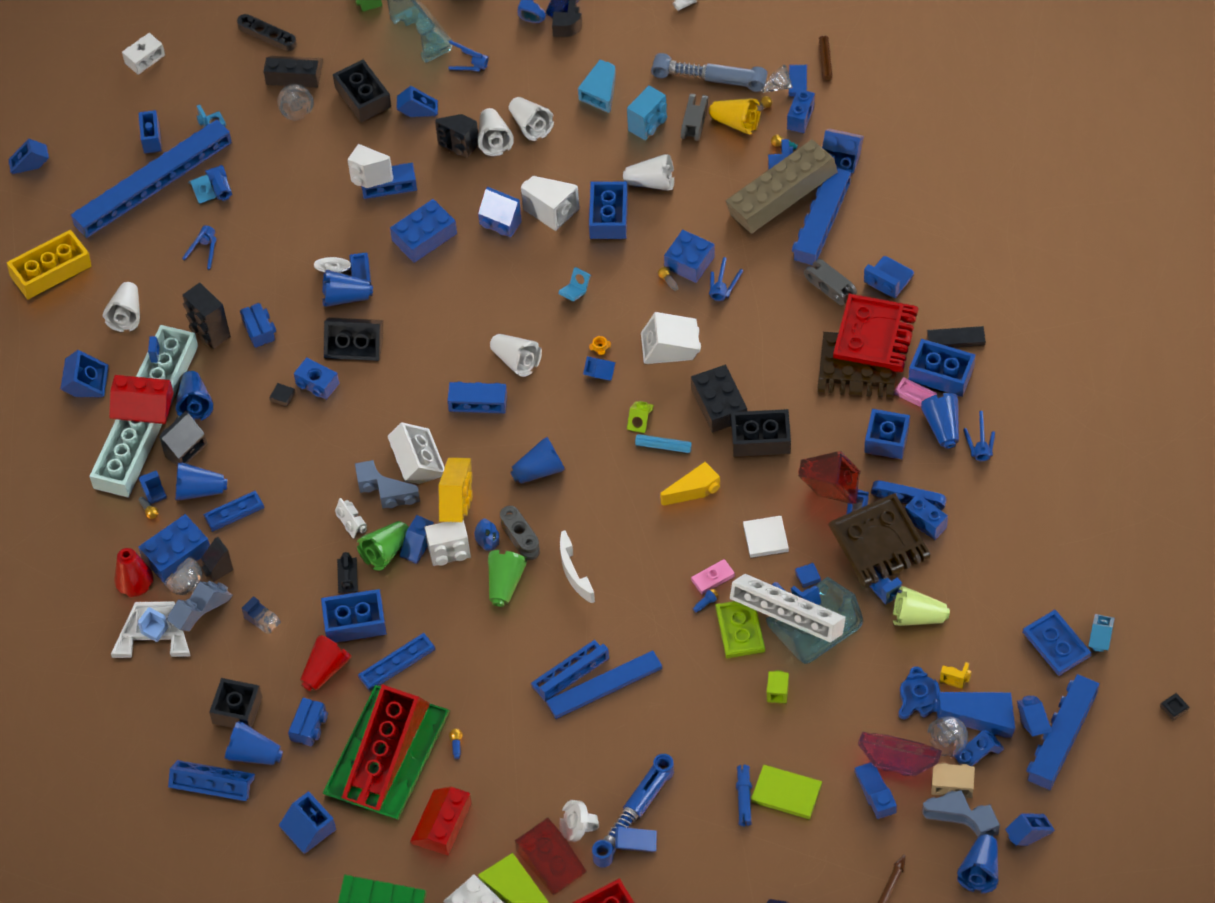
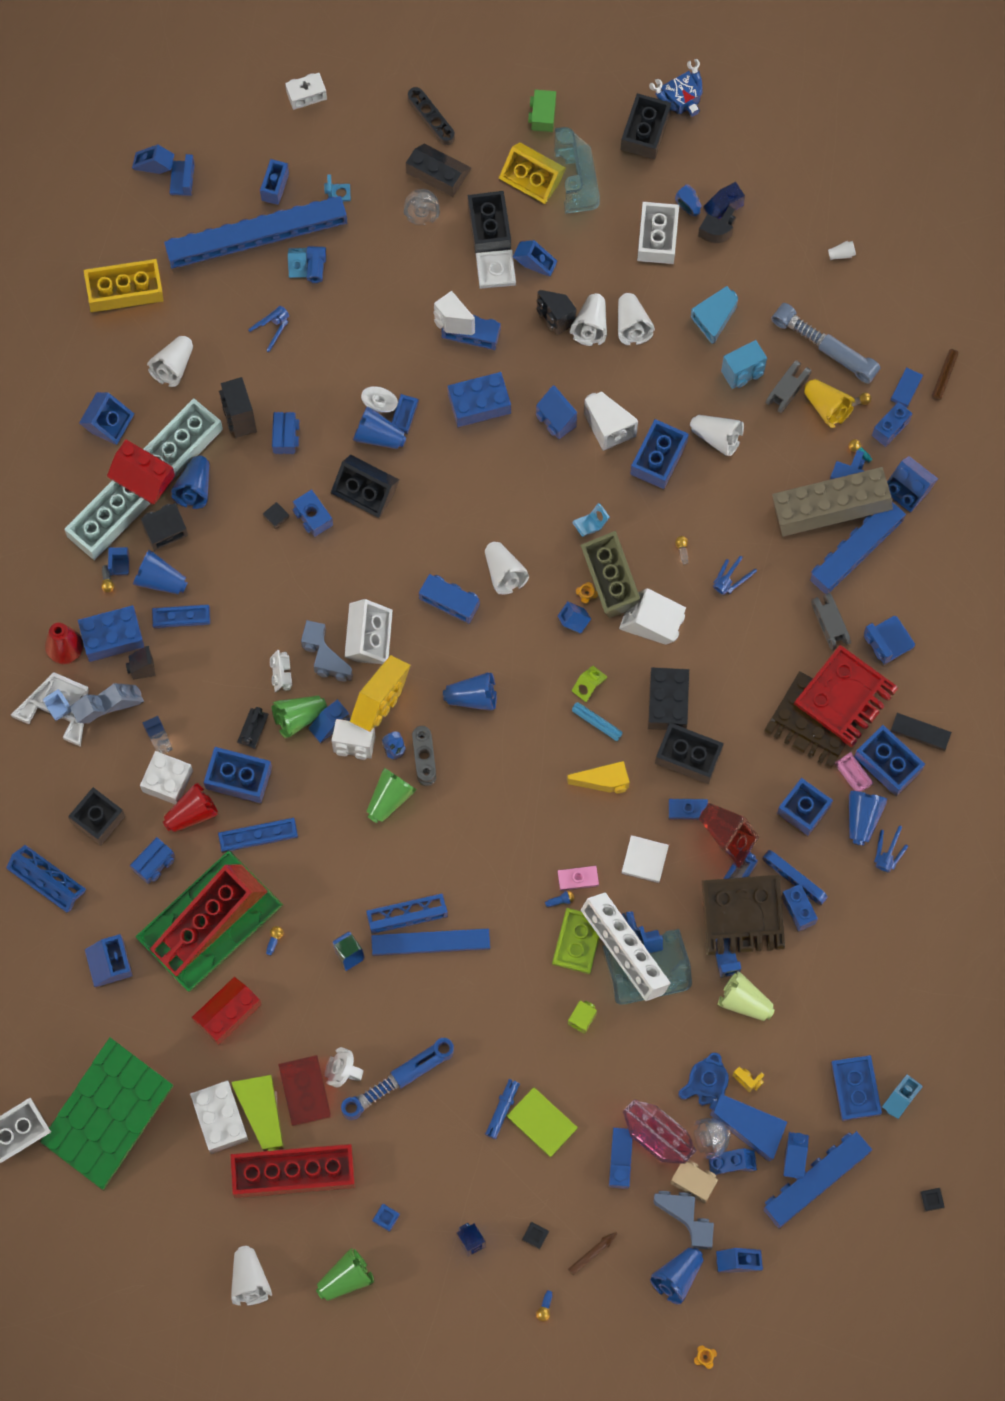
camera: 20 degrees right, 15 degrees up
blue tile [148,336,160,363] -> none
clear cylinder [164,557,203,596] -> none
blue cone [224,721,283,765] -> none
blue plant [448,40,489,72] -> none
white slope [560,530,595,603] -> none
tile [615,827,657,852] -> none
blue brick [664,230,715,283] -> none
clear slope [761,64,793,93] -> none
blue tile [795,563,821,588] -> none
none -> white brick [140,751,193,804]
none -> blue panel [170,154,195,196]
none -> piece [333,931,365,971]
none -> white tile [476,250,516,289]
none -> yellow slope [499,142,566,204]
none -> black tile [522,1222,549,1250]
none -> olive slope [581,531,641,618]
none -> white brick [637,202,679,264]
none -> blue plate [669,799,708,820]

